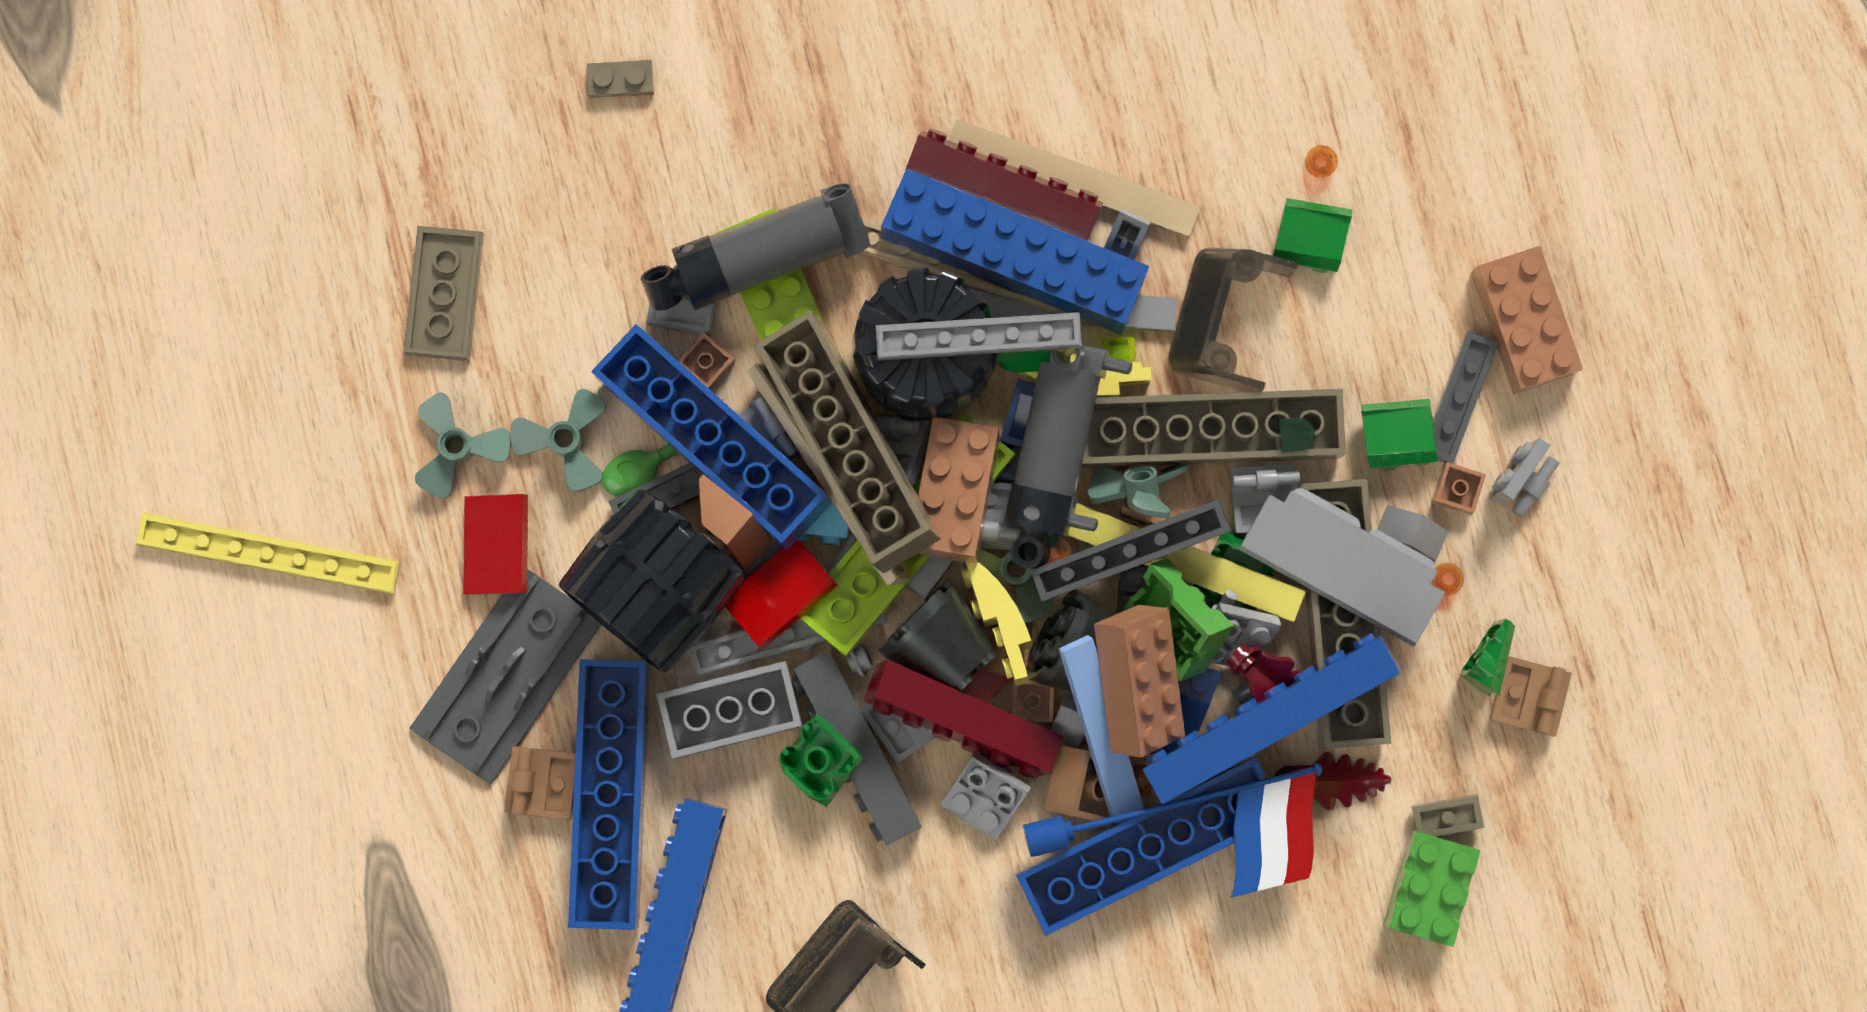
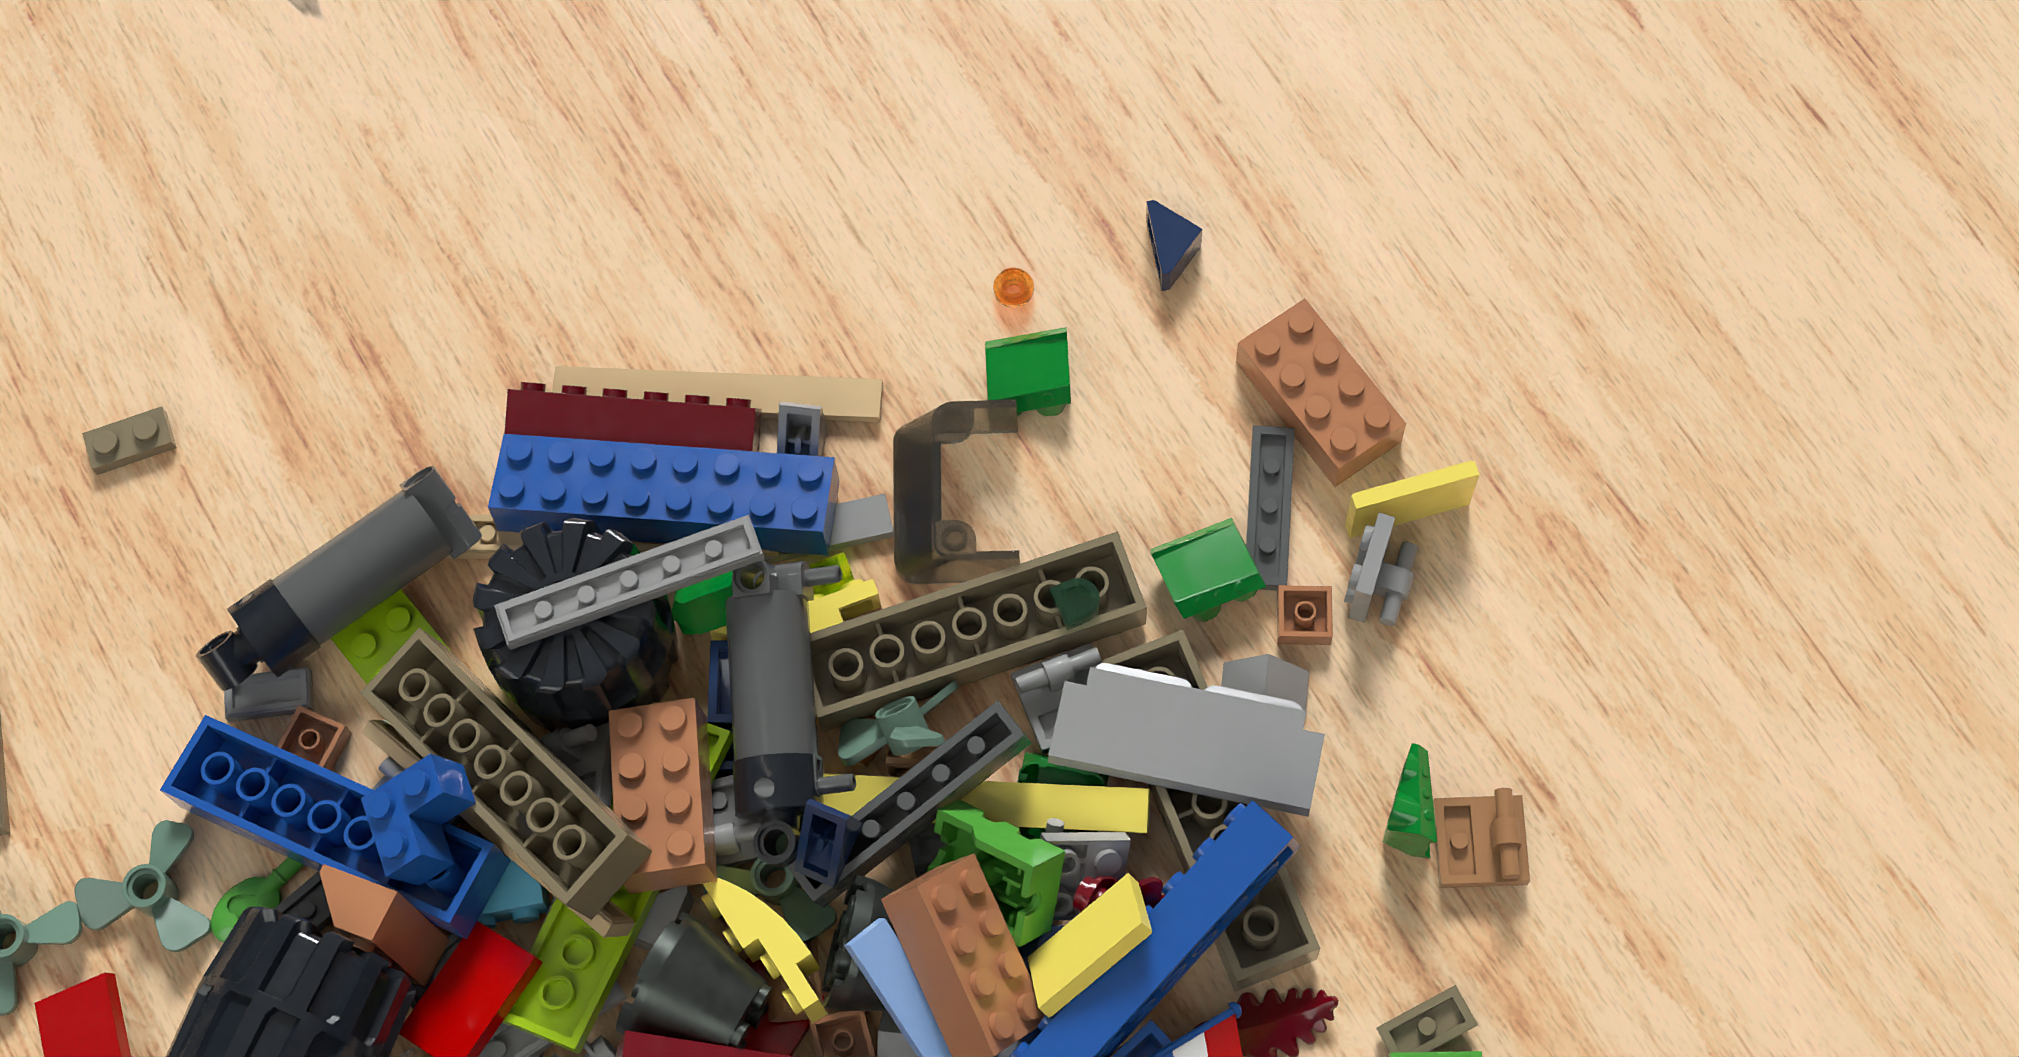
camera: 10 degrees left, 15 degrees down
clear orange plate [1431,563,1464,596] -> none
none -> blue brick [361,754,476,886]
none -> dark blue slope [794,799,863,887]
none -> light yellow tile [1028,873,1152,1017]
none -> dark blue slope [1146,200,1202,291]
none -> light yellow tile [1345,460,1479,538]

